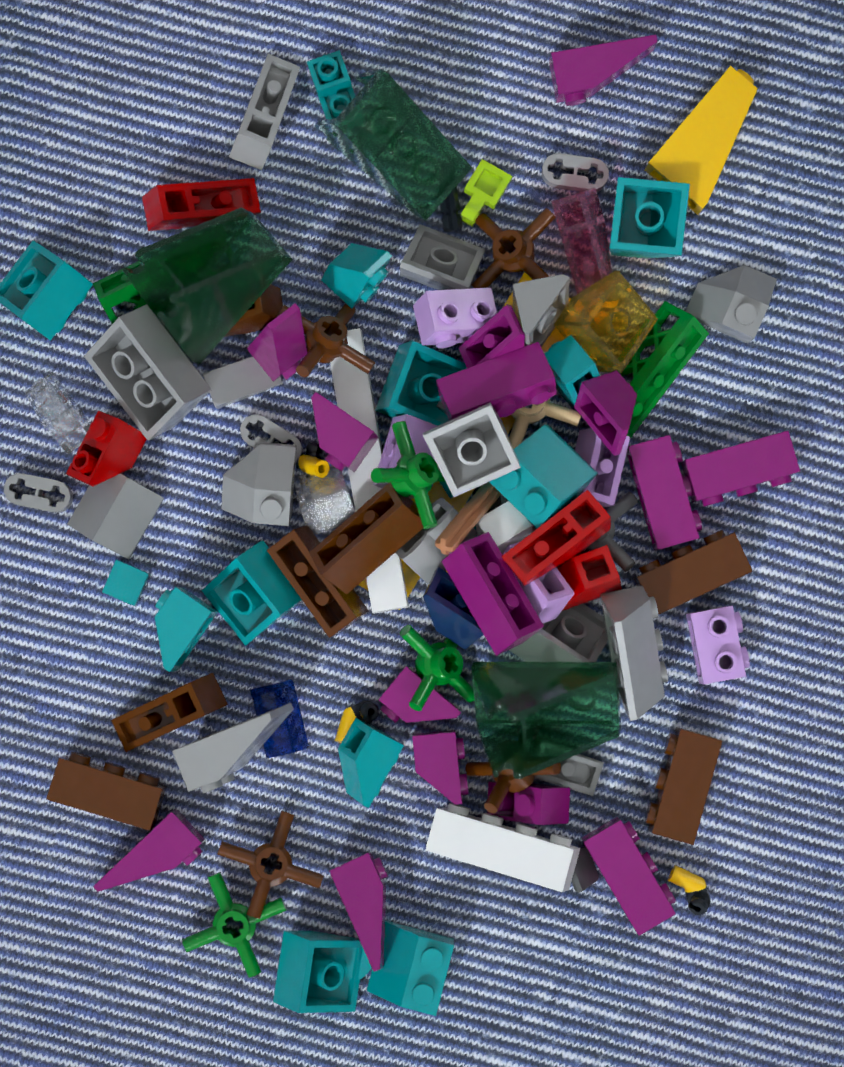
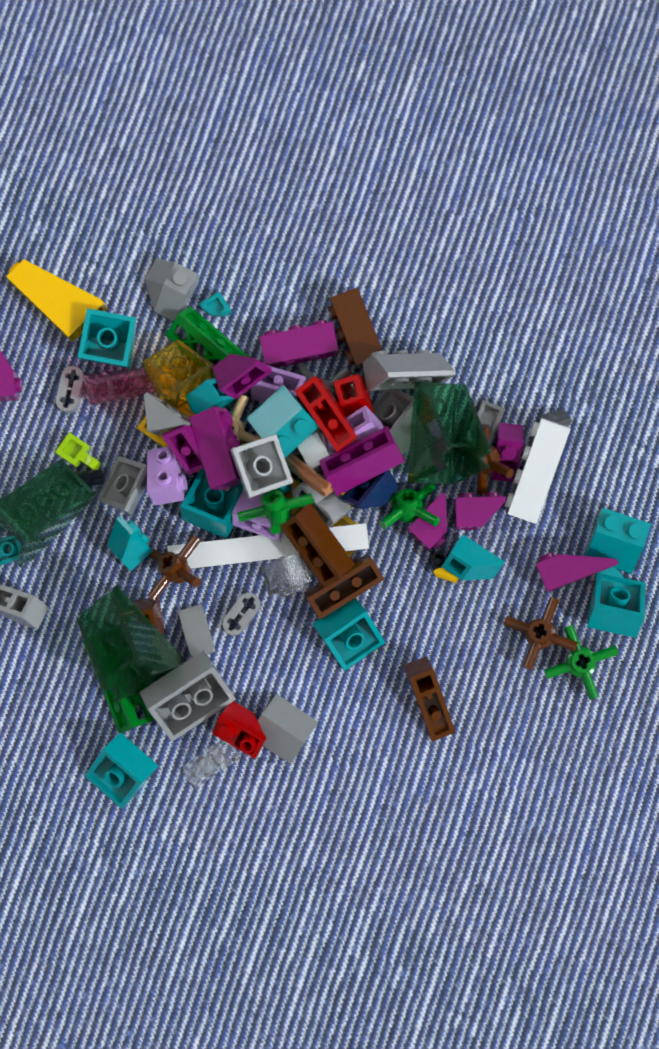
camera: 85 degrees left, 5 degrees down
light grey beam [4,473,73,513] -> none
reddish brown brick [46,752,167,831] -> none
magenta slope [93,809,205,892] -> none
teal tile [102,560,150,606] -> none
red slope [142,178,261,231] -> none
teal slope [155,587,218,672] -> none
light grey slope [172,703,294,793] -> none
light grey slope [221,442,297,526] -> none
magenta slope [247,303,307,382] -> none
clear blue slope [250,679,309,758] -> none
yellow arm [298,442,330,478] -> none
magenta slope [311,392,379,473] -> none
reddish brown bar [471,207,556,288] -> none
magenta brick [581,817,677,936] -> none
reddish brown brick [645,727,722,845] -> none
arm [668,865,711,915] -> none
magenta brick [681,431,800,507] -> none
lavender brick [686,606,750,684] -> none
none -> teal tile [199,291,233,317]

